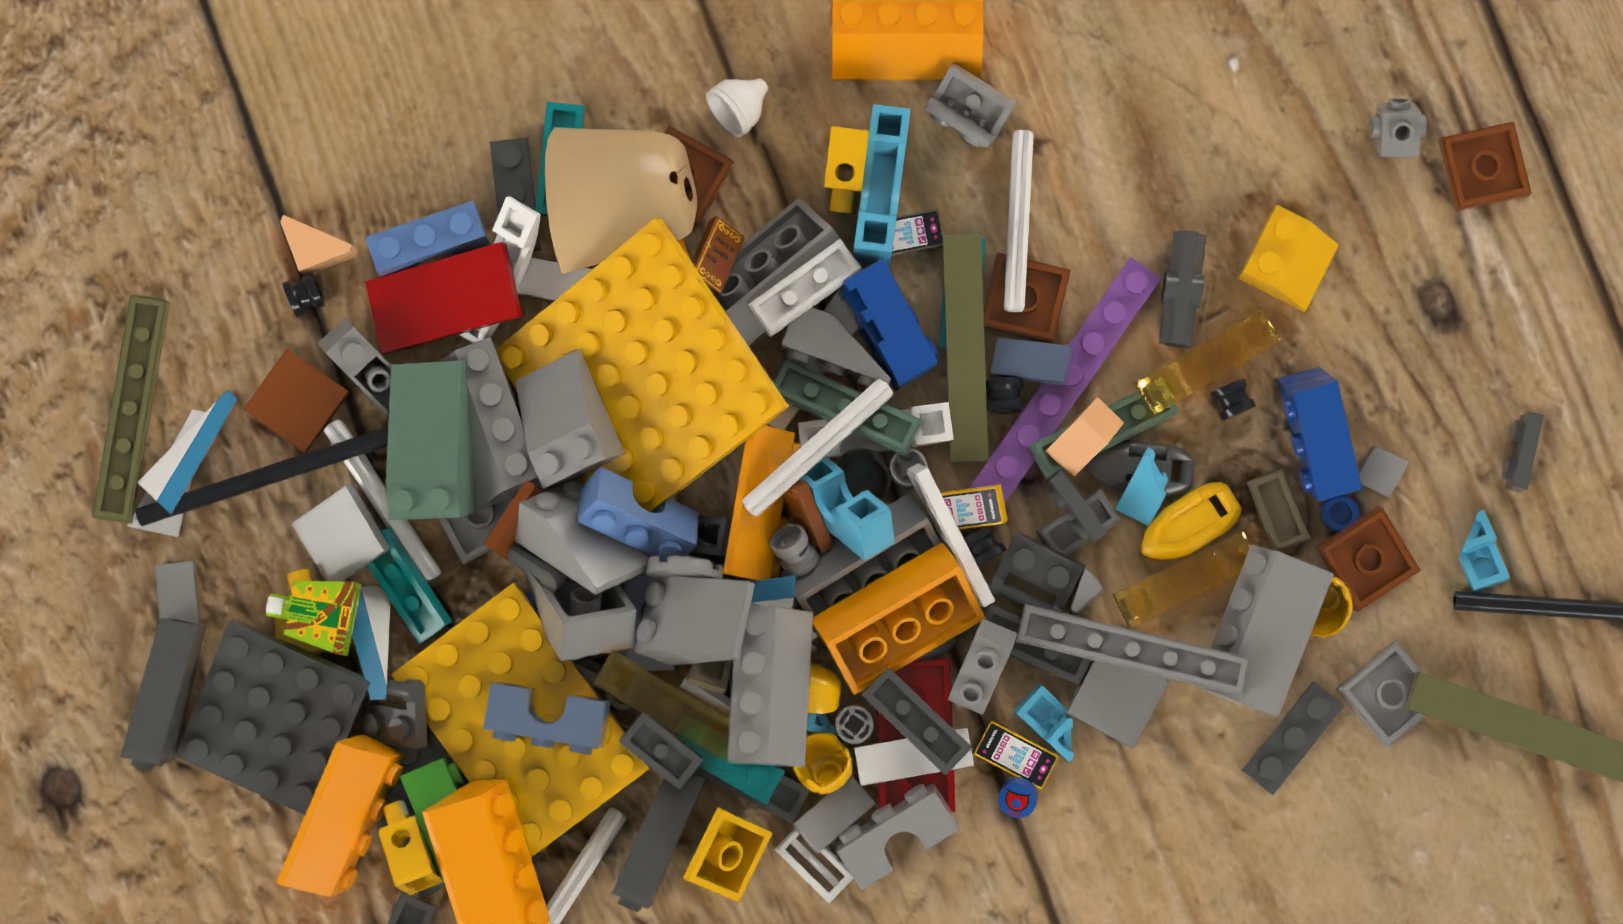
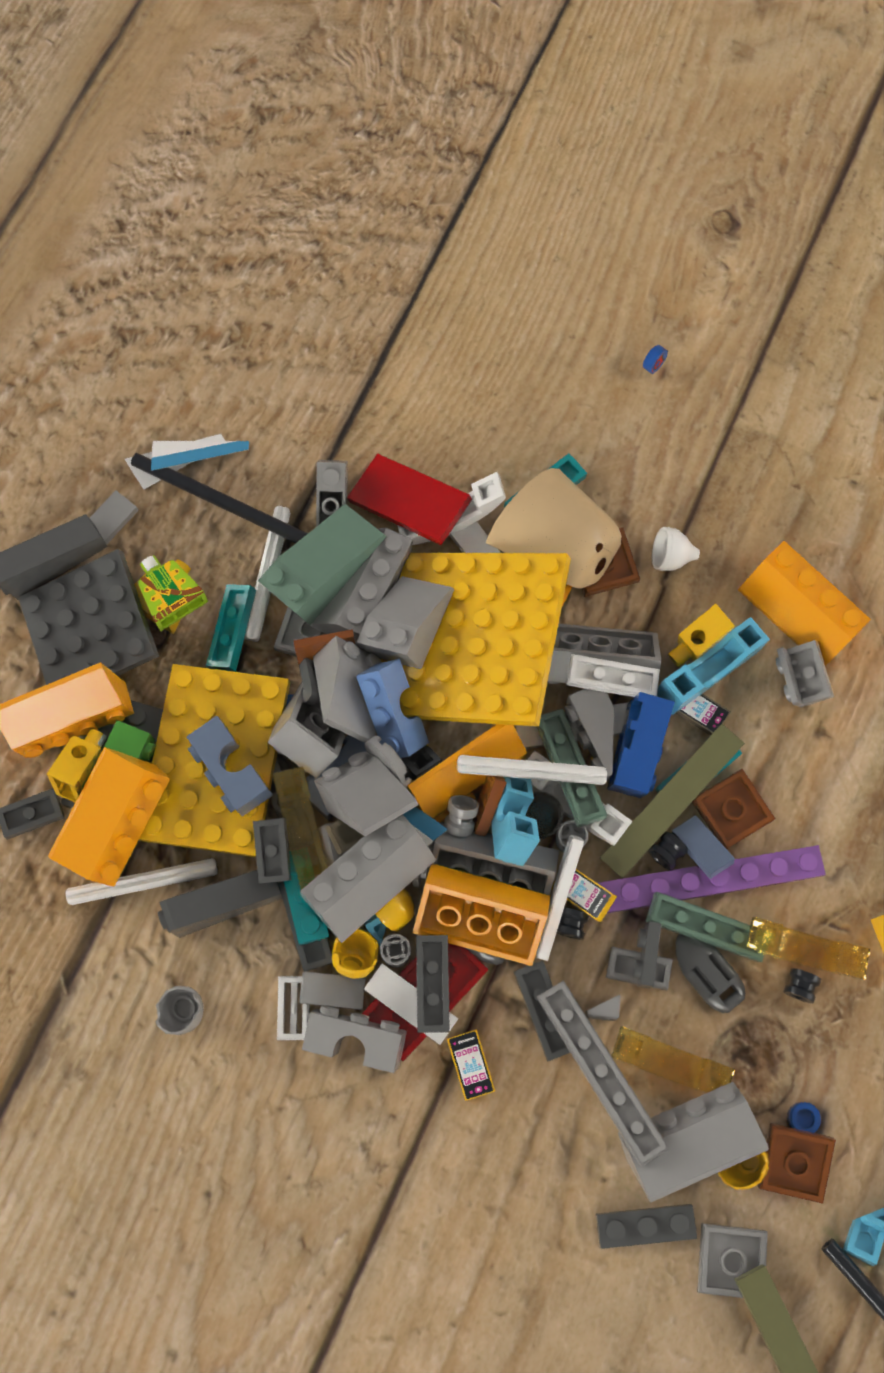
camera: 40 degrees right, 10 degrees down
olive tile [92,295,170,524] -> none
dark orange tile [243,348,350,453] -> none
light nougat slope [280,215,358,274] -> none
black wheel [282,271,326,317] -> none
tile [292,484,391,581] -> none
sticker [352,586,391,700] -> none
dark grey plate [359,672,427,749] -> none
medium blue arch [365,201,490,277] -> none
dark grey plate [490,137,541,251] -> none
yellow slope [683,806,773,903] -> none
dark orange tile [691,216,745,298] -> none
light grey brick [947,618,1017,715] -> none
dark grey plate [989,531,1085,613] -> none
blue tile [998,777,1038,818] -> none
white axle [1004,130,1033,312] -> none
medium azure slope [1013,683,1074,762] -> none
light nougat slope [1045,397,1124,477] -> none
light grey tile [1065,660,1169,749] -> none
medium azure slope [1115,447,1169,526] -> none
yellow piece [1141,482,1242,560] -> none
dark grey piece [1159,230,1207,348] -> none
dark tan tile [1245,468,1311,551] -> none
blue wedge [1276,367,1362,502] -> none
light grey slope [1359,446,1409,498] -> none

